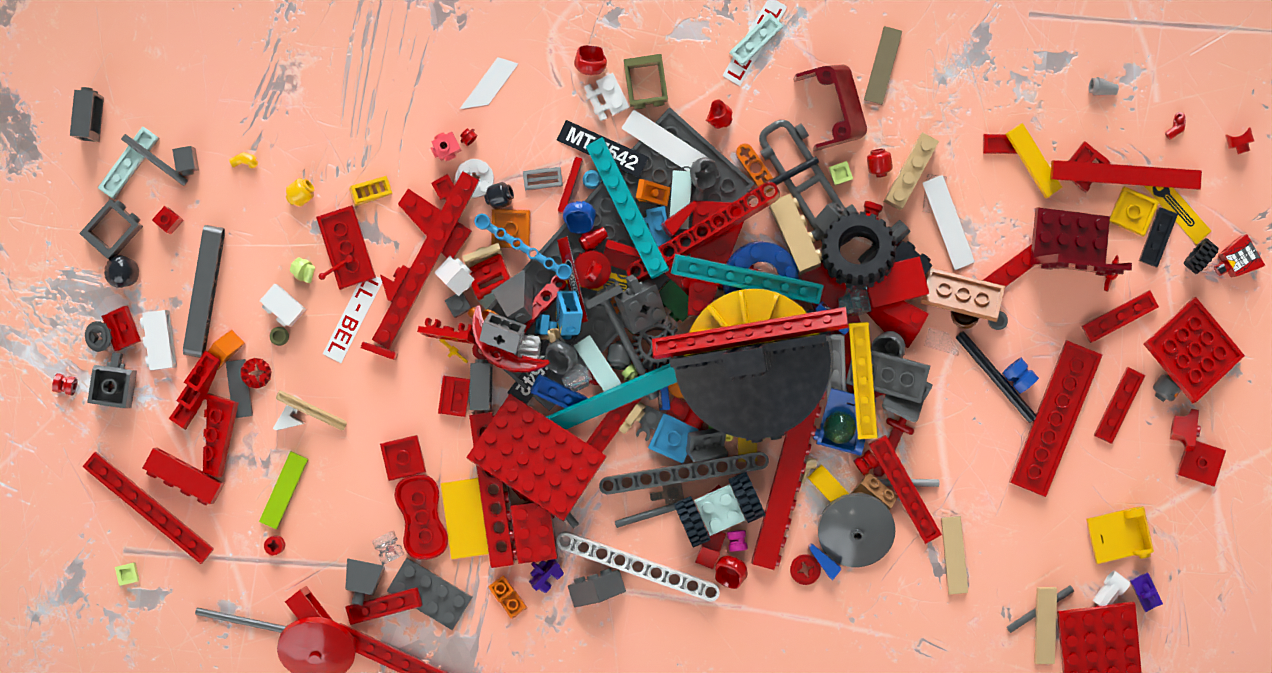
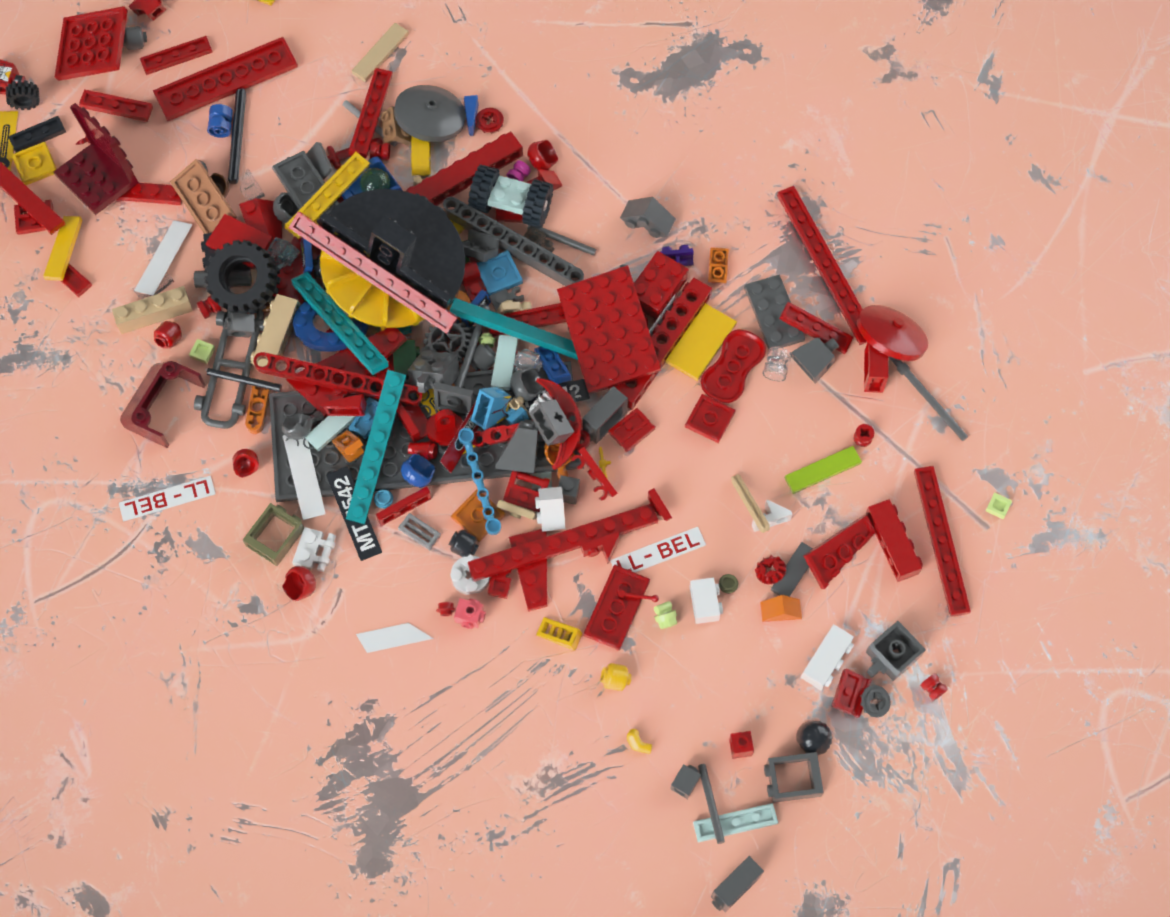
camera: 135 degrees left, 20 degrees down
red slope [169,351,221,430] -> none
dark grey beam [183,225,225,358] -> none
white beam [556,531,720,602] -> none
light aqua tile [729,13,783,66] -> none
dark tan tile [864,26,902,105] -> none

